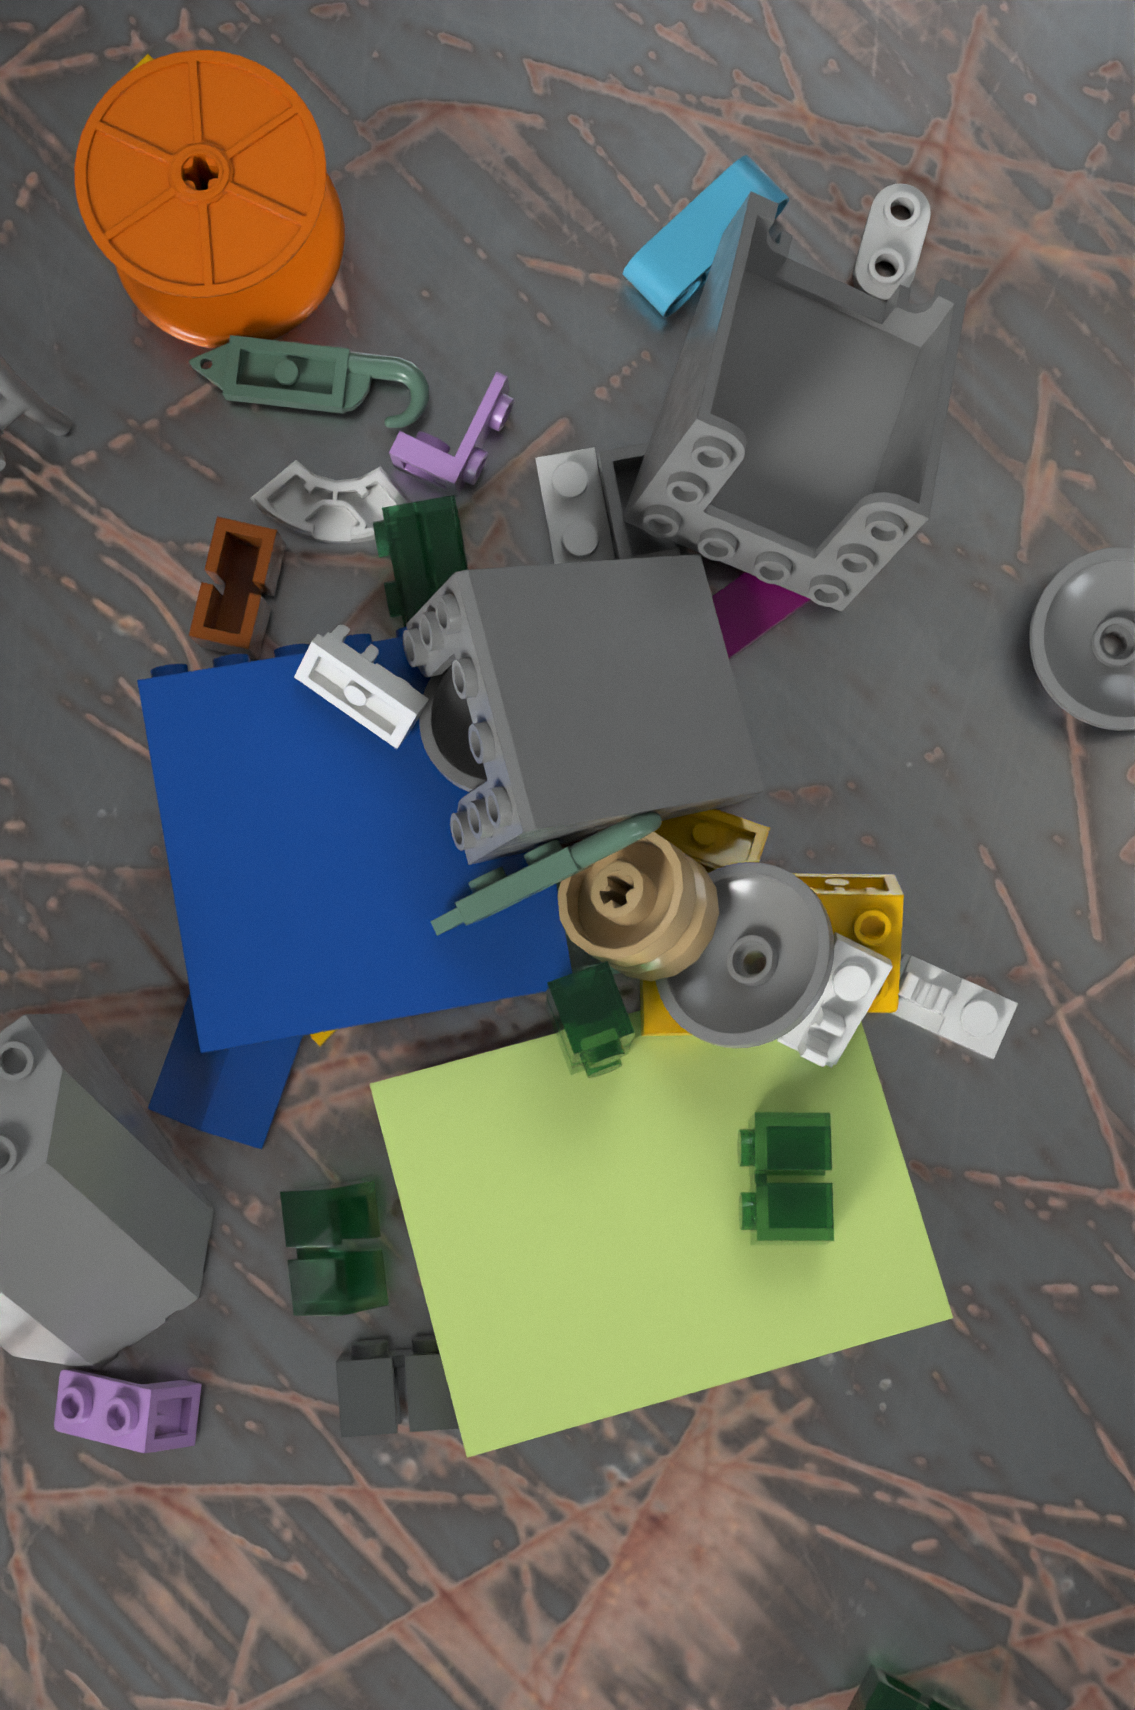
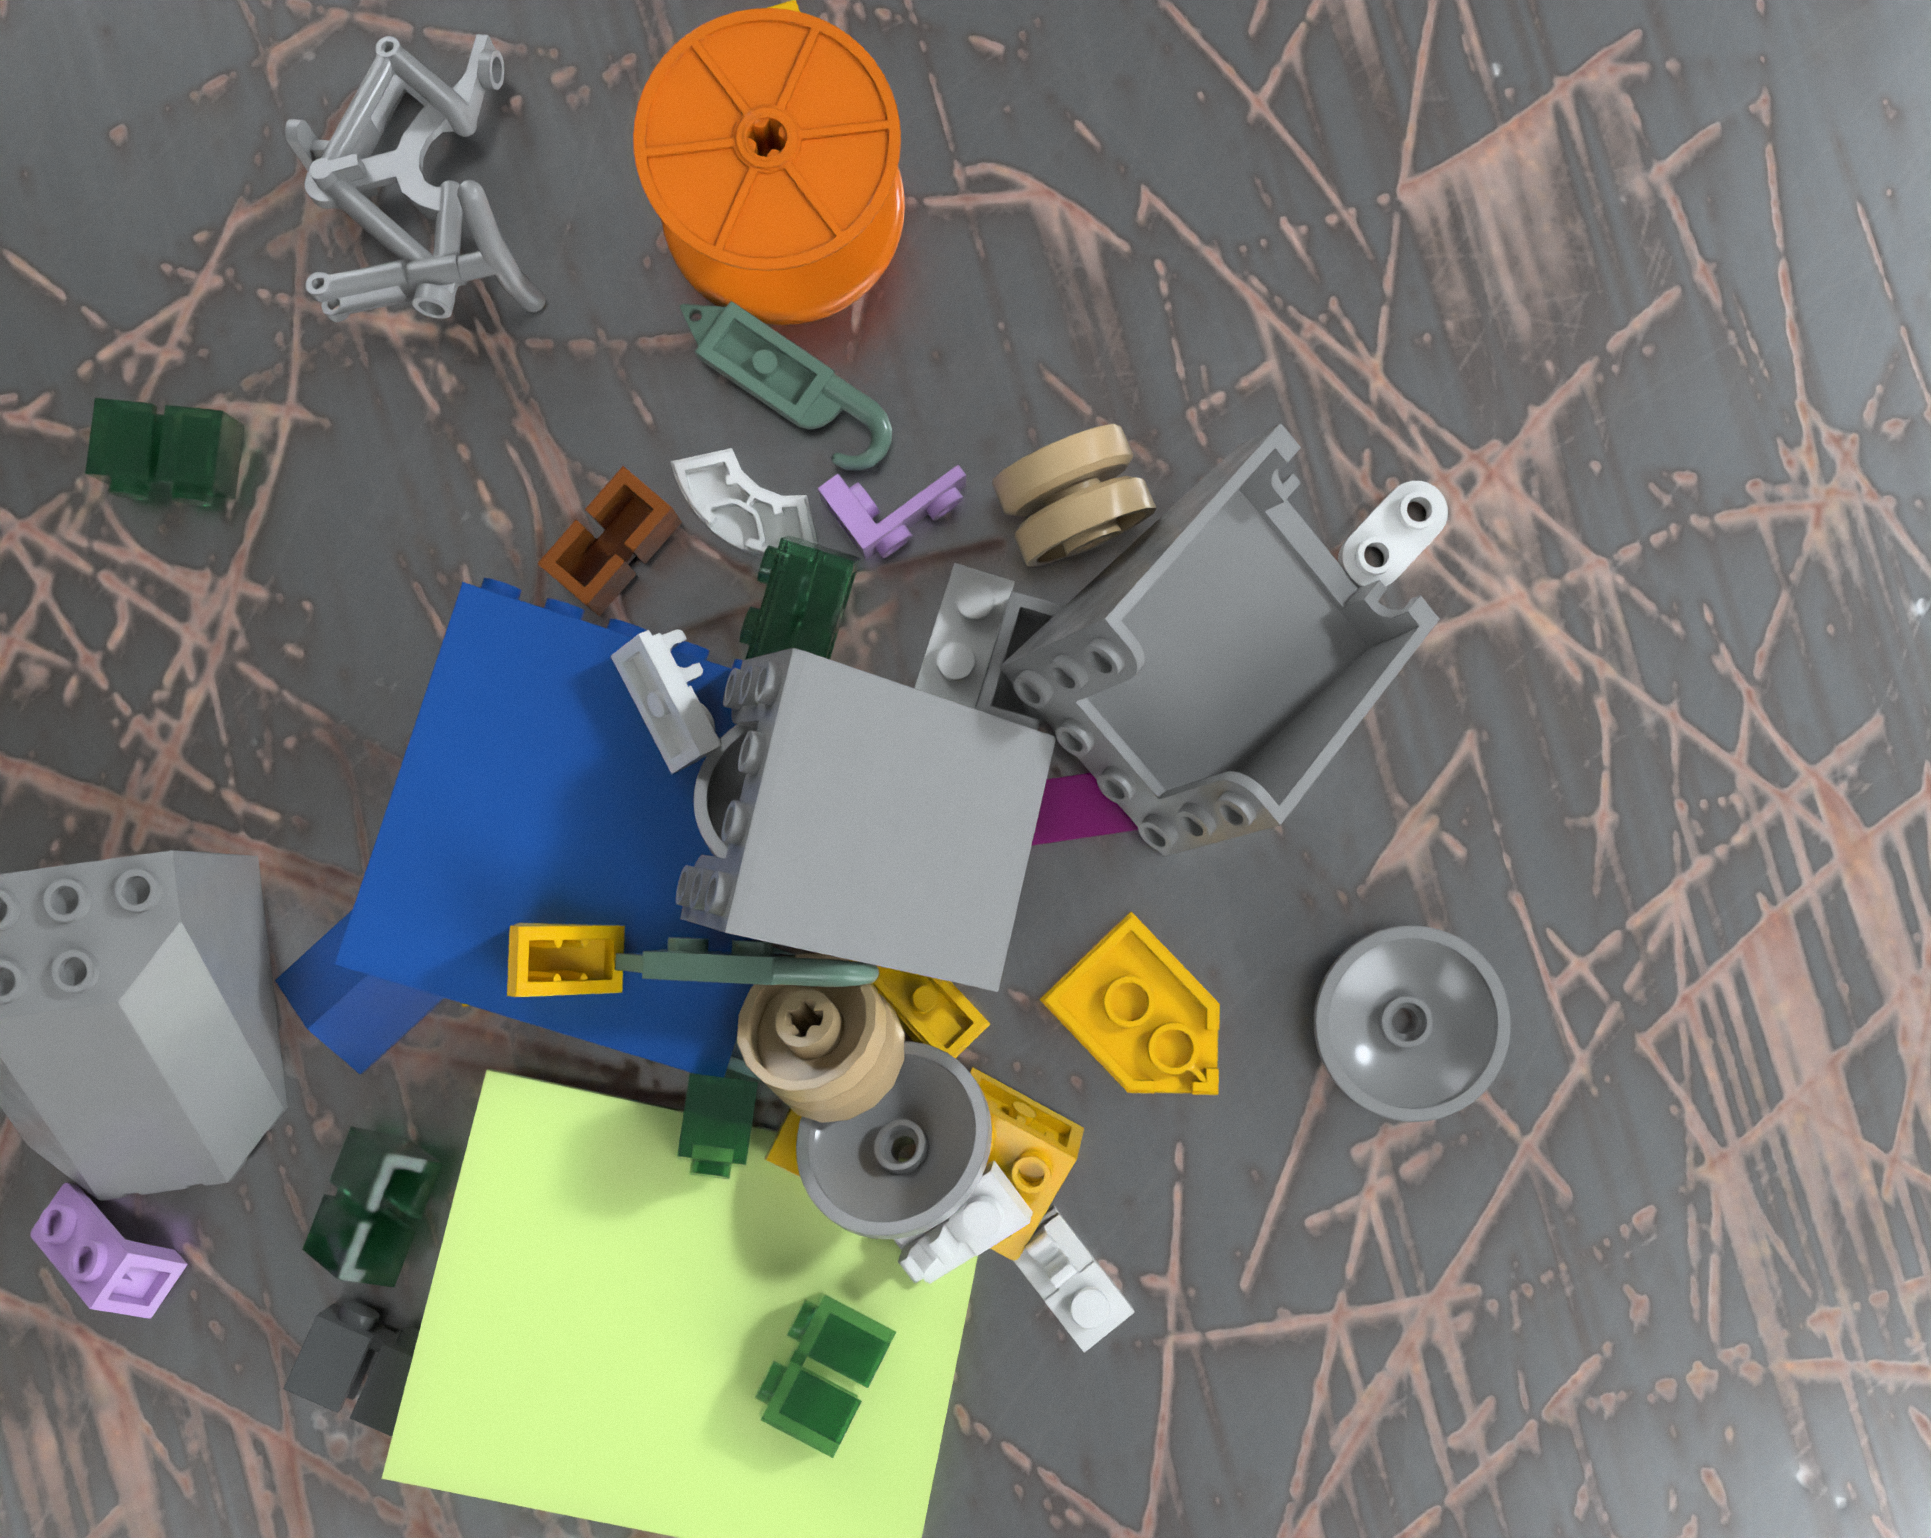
camera: 15 degrees right, 0 degrees up
medium azure beam [622,155,789,318] -> none
none -> yellow slope [507,923,625,997]
none -> tan wheel [992,424,1156,567]
none -> yellow tile [1039,911,1220,1095]

